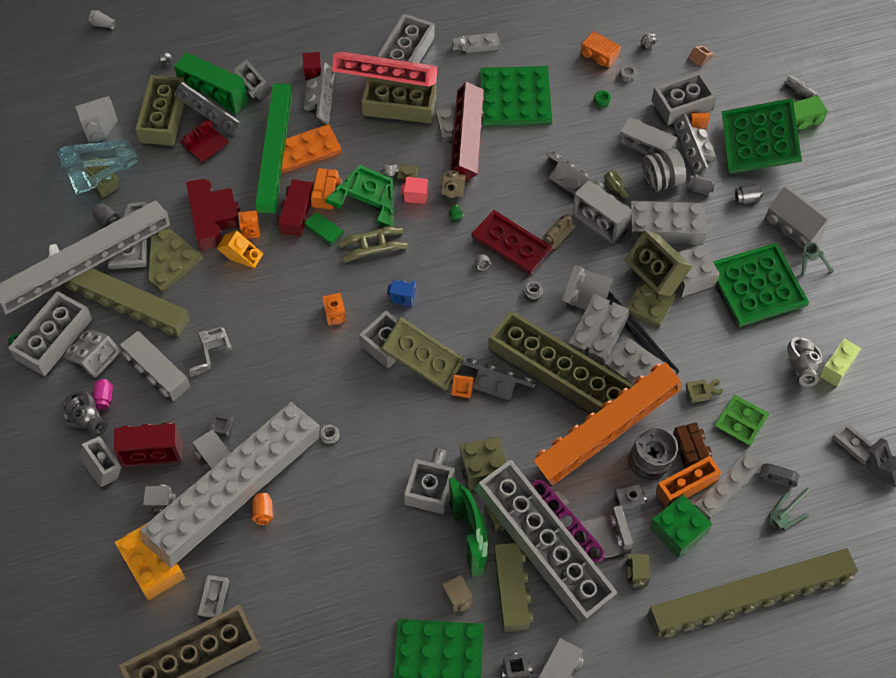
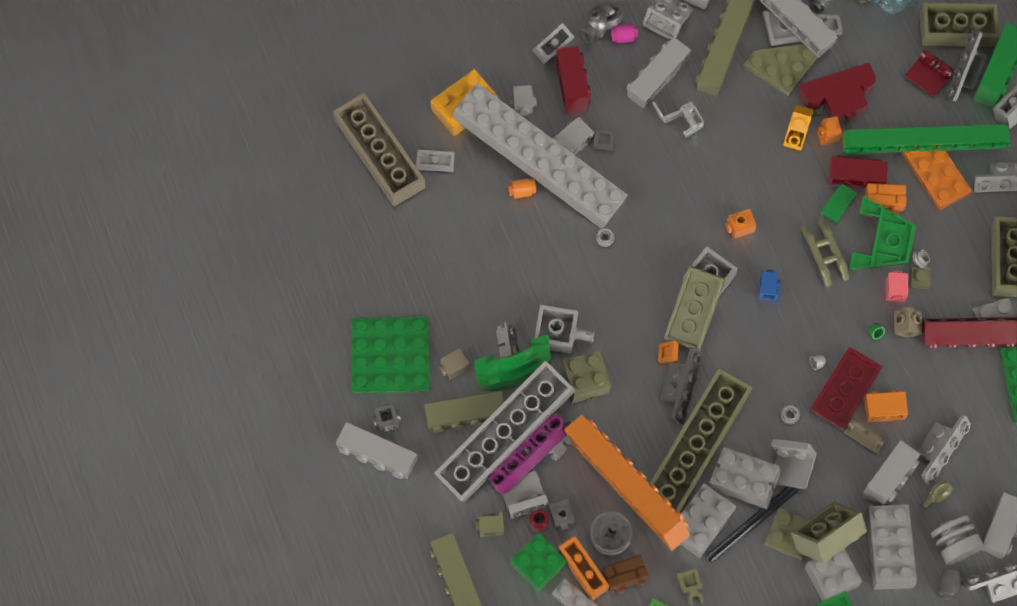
camera: 85 degrees right, 10 degrees up
none -> light grey hinge [496,322,520,358]
none -> dark red brick [529,510,549,533]
none -> orange brick [864,390,908,422]

